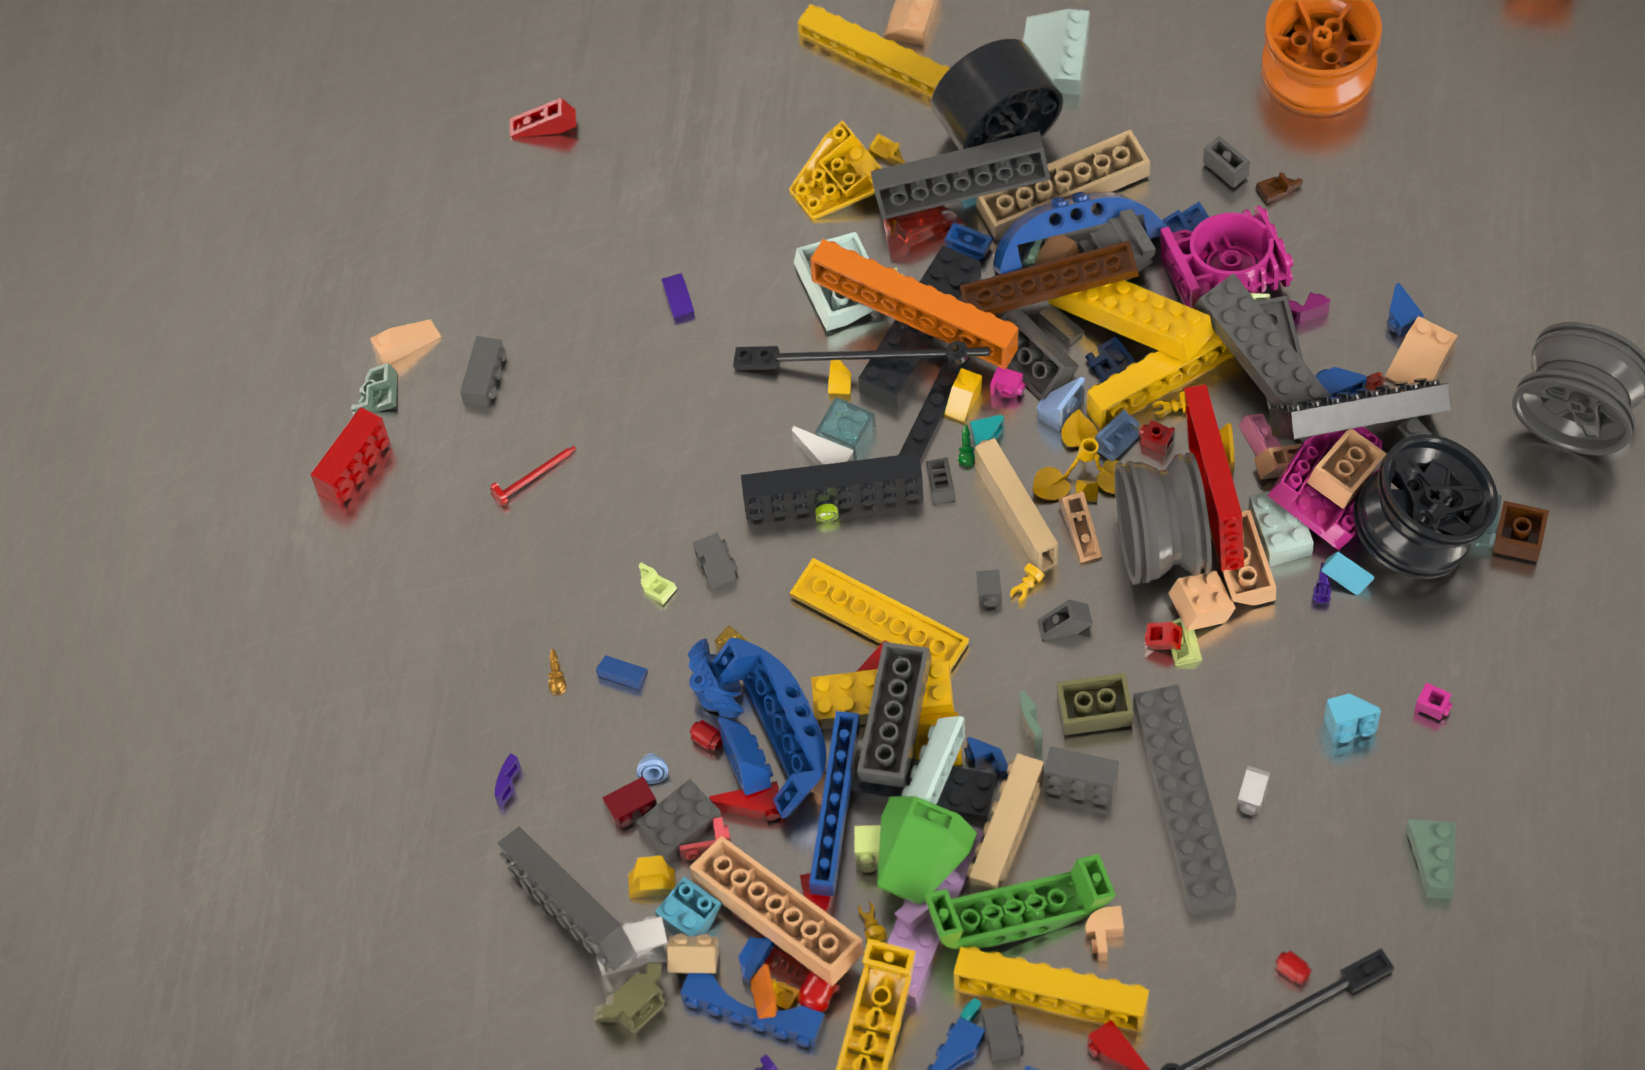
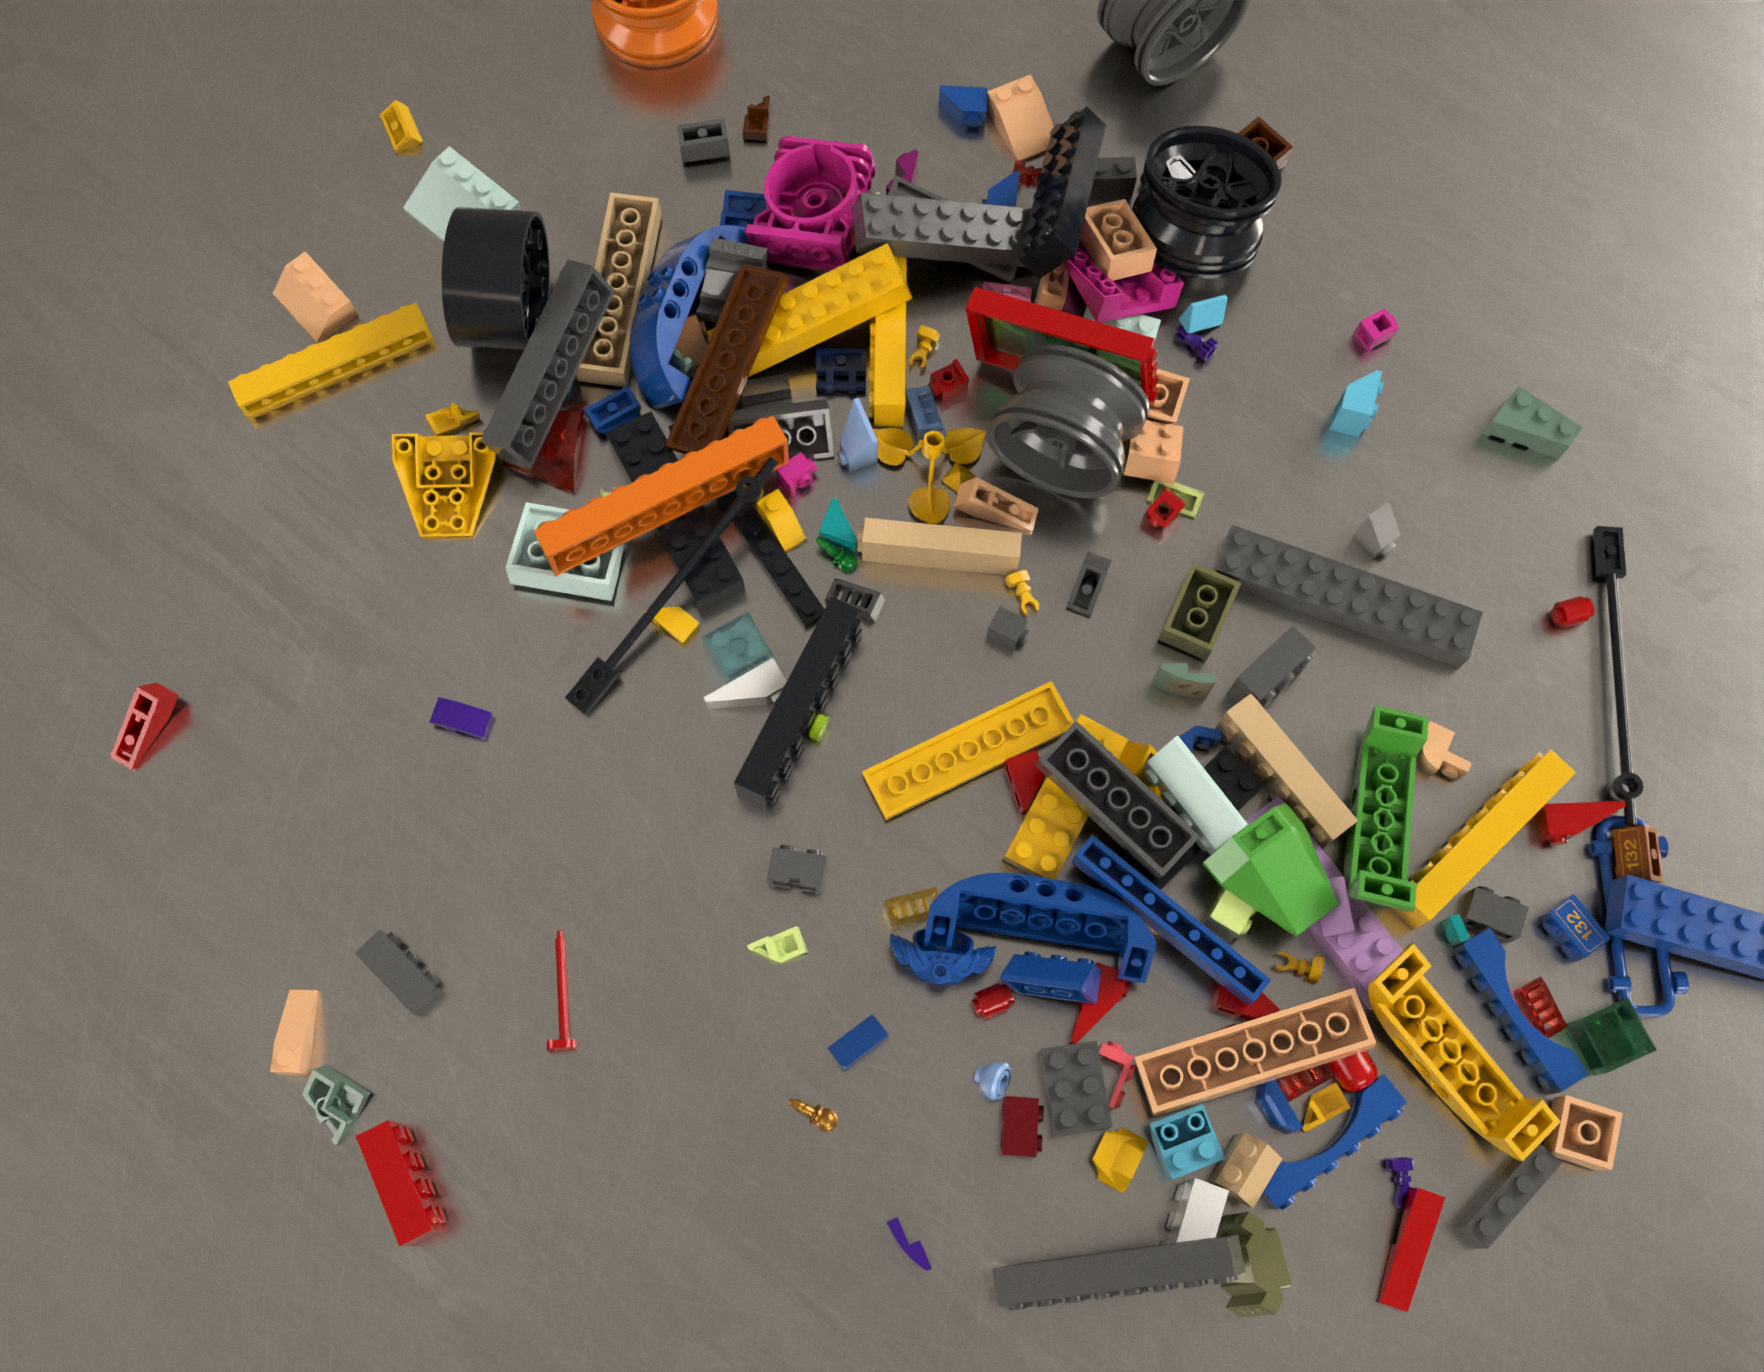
camera: 65 degrees left, 10 degrees up
orange slope [750,964,777,1019] -> none

